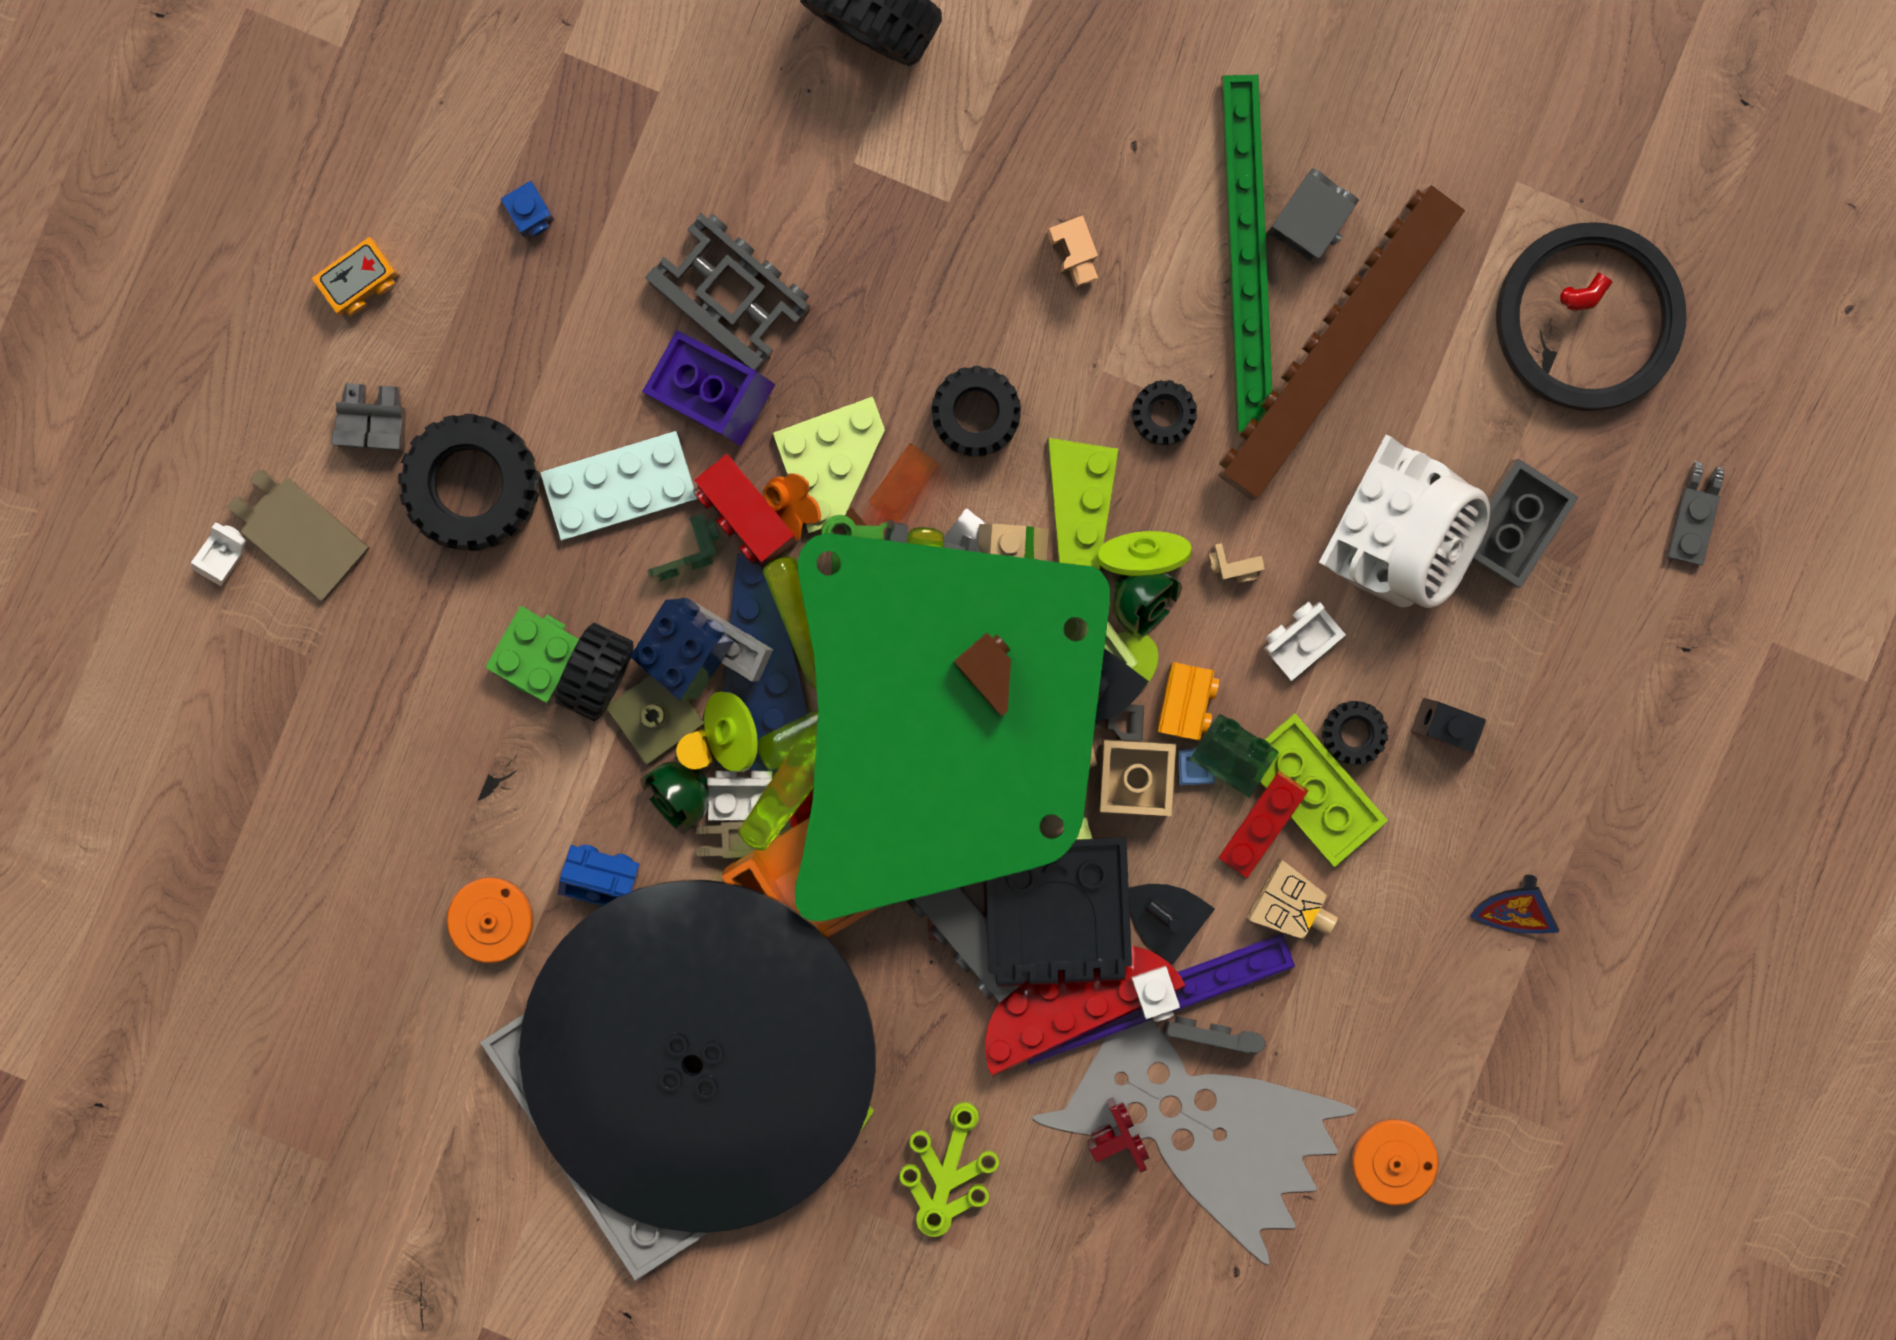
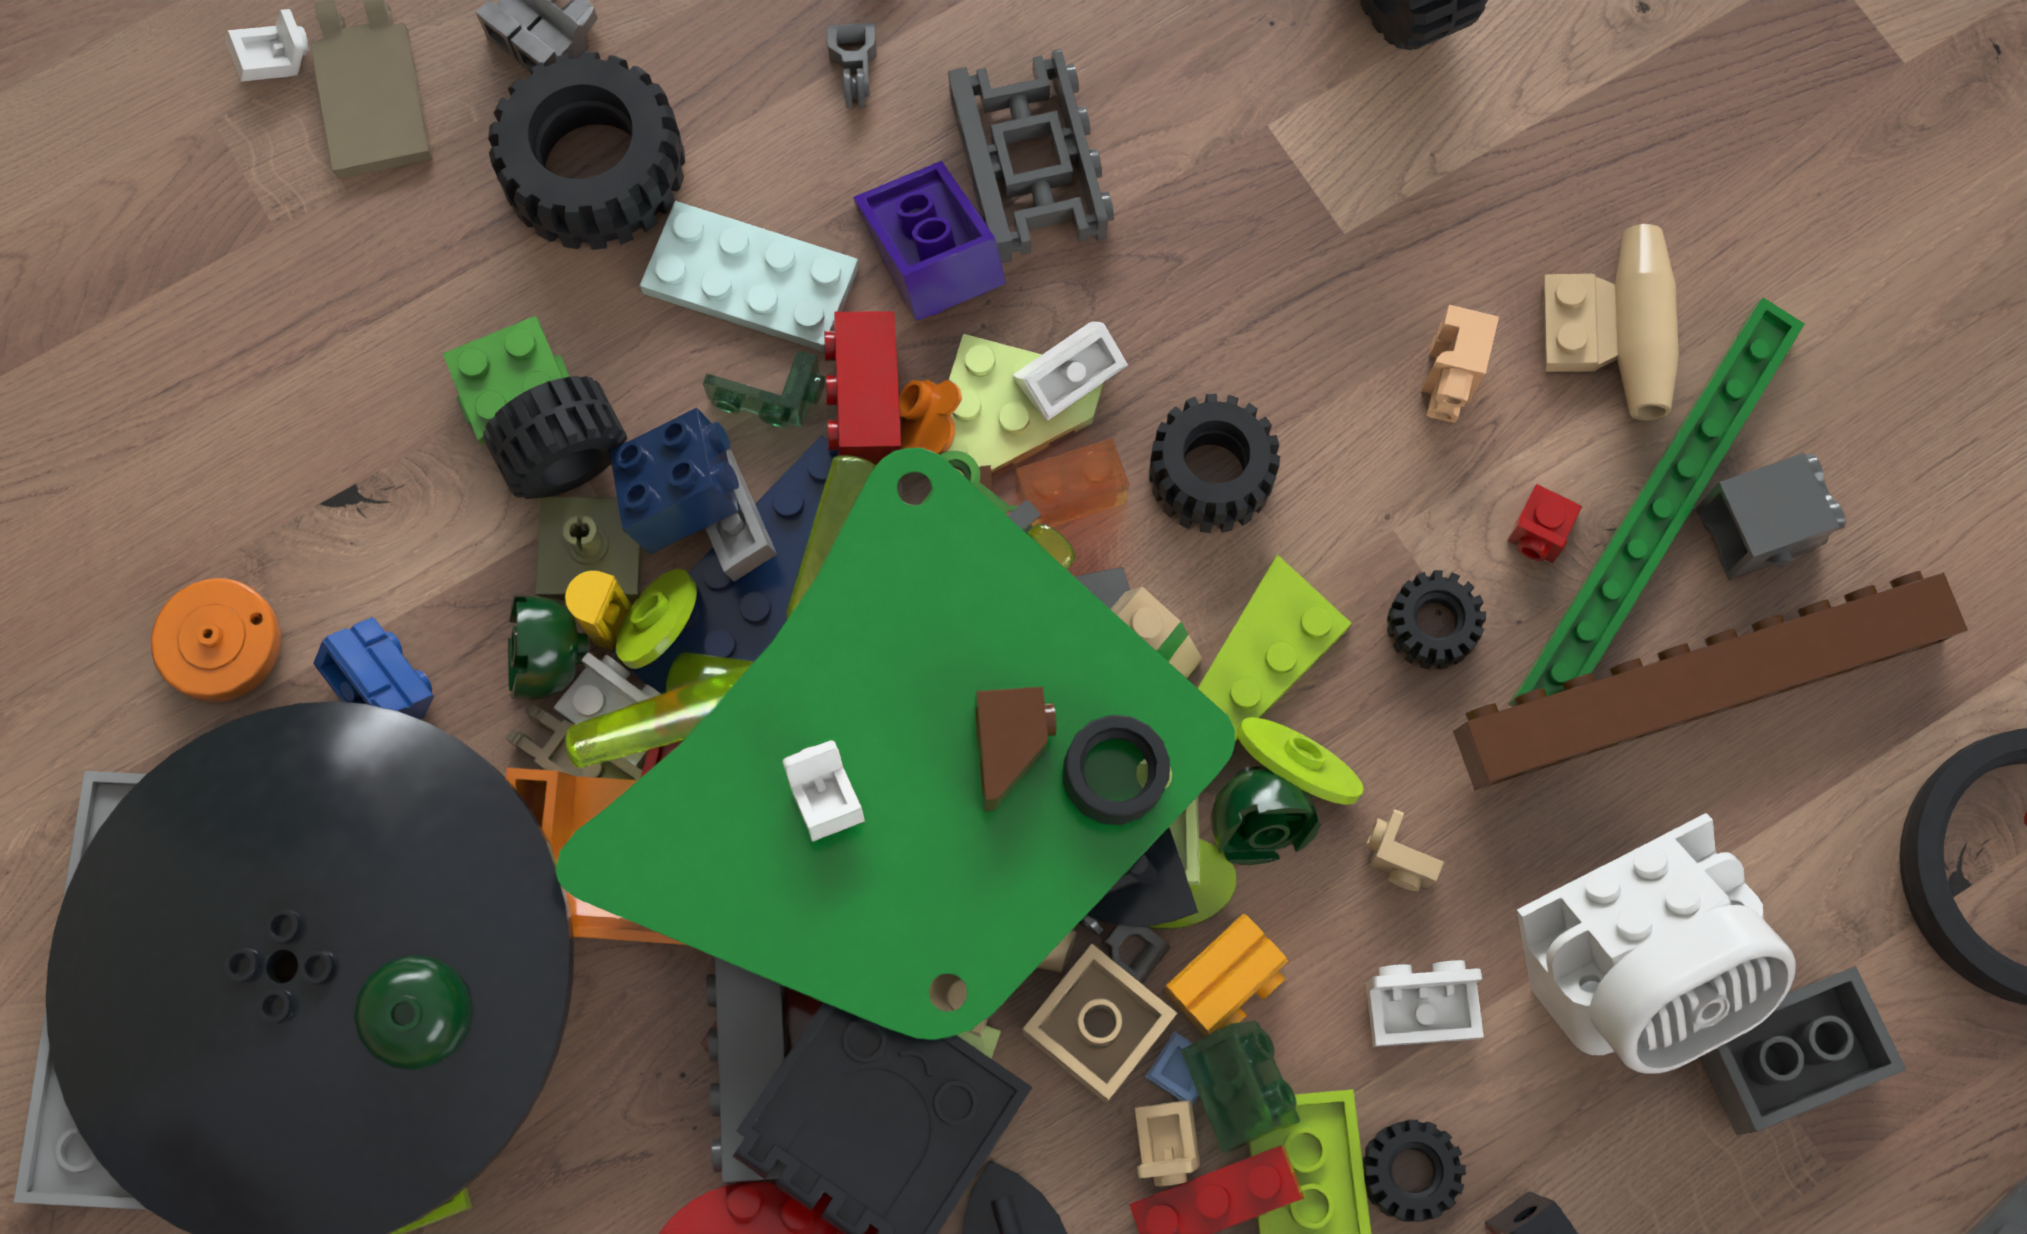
camera: 35 degrees right, 15 degrees down
none -> dark green cylinder [354,955,474,1070]
none -> white bracket [782,741,865,841]
none -> dark grey piece [827,23,877,108]
none -> white slope [1013,321,1128,421]
none -> black tyre [1063,715,1170,825]
none -> tan bracket [1134,1100,1201,1186]
none -> red bracket [1507,484,1582,563]
none -> tan plate [1543,224,1679,421]

